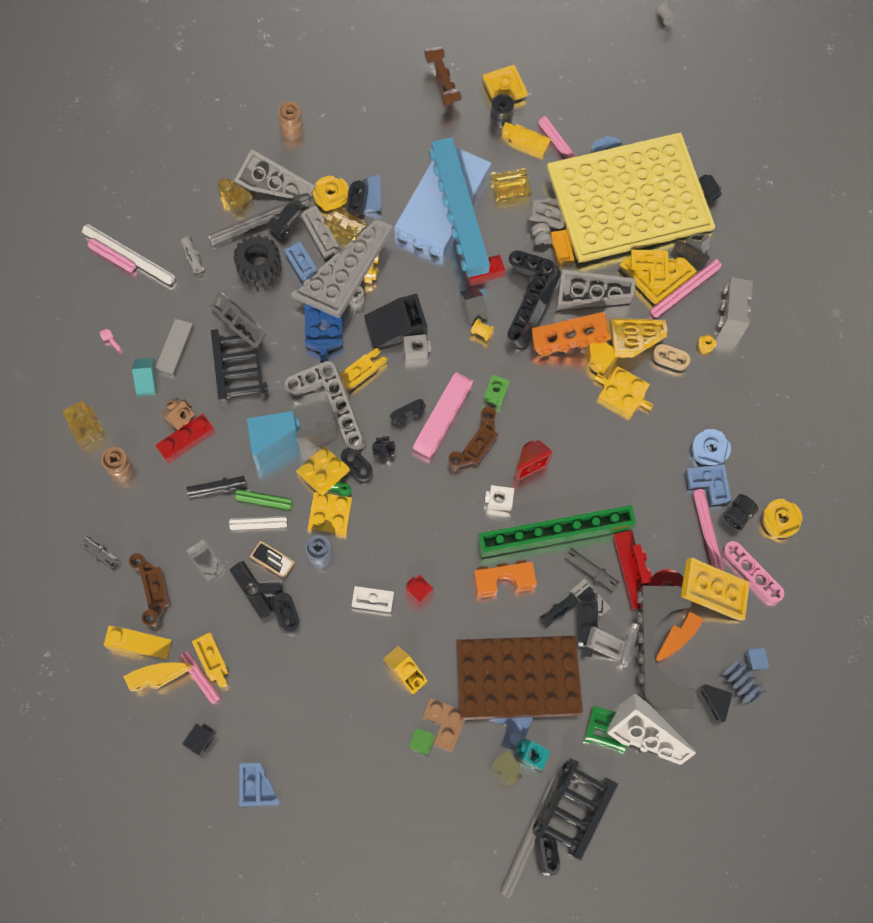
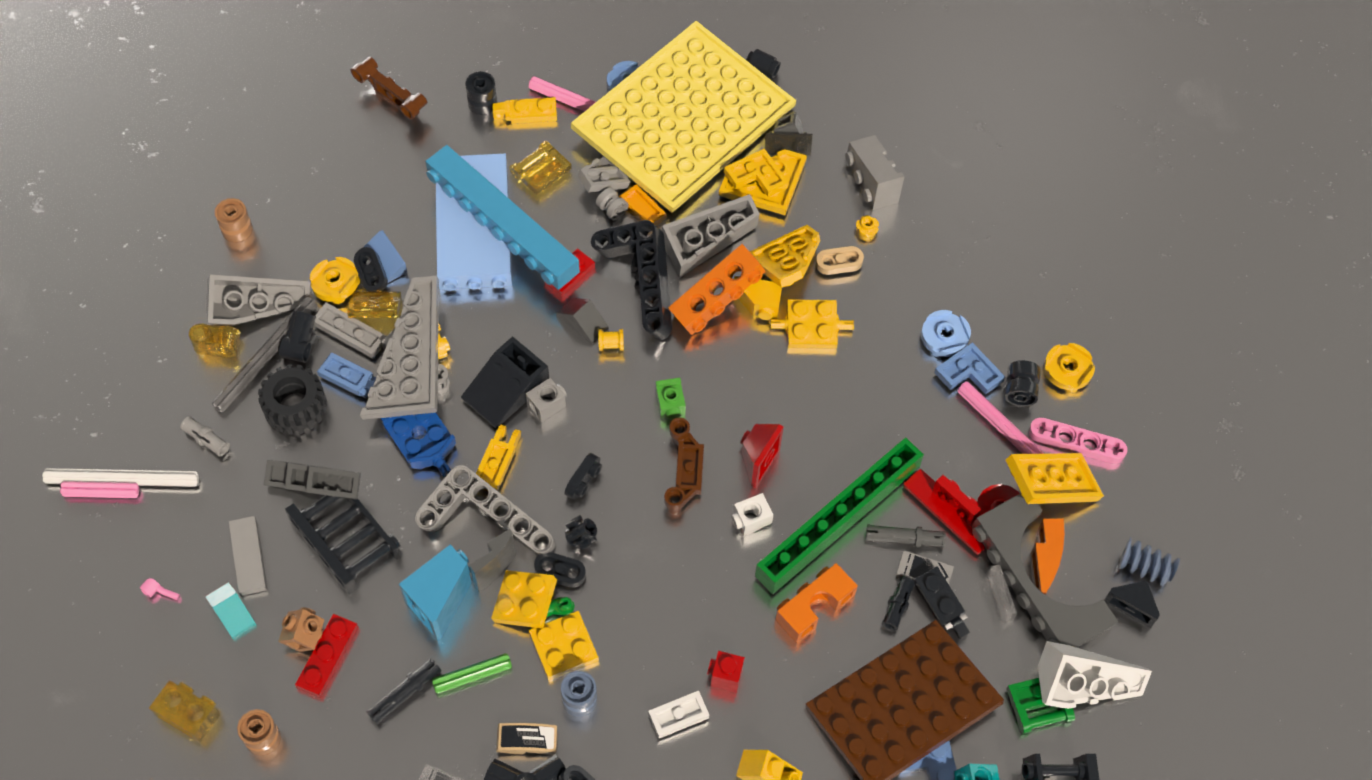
camera: 30 degrees left, 10 degrees down
white axle [229,516,287,530] -> none
bright pink beam [413,372,473,458] -> none
yellow plate [482,64,528,100] -> none
light grey tile [586,627,626,660] -> none
bright pink axle [650,259,722,318] -> none
medium blue slope [745,648,770,671] -> none

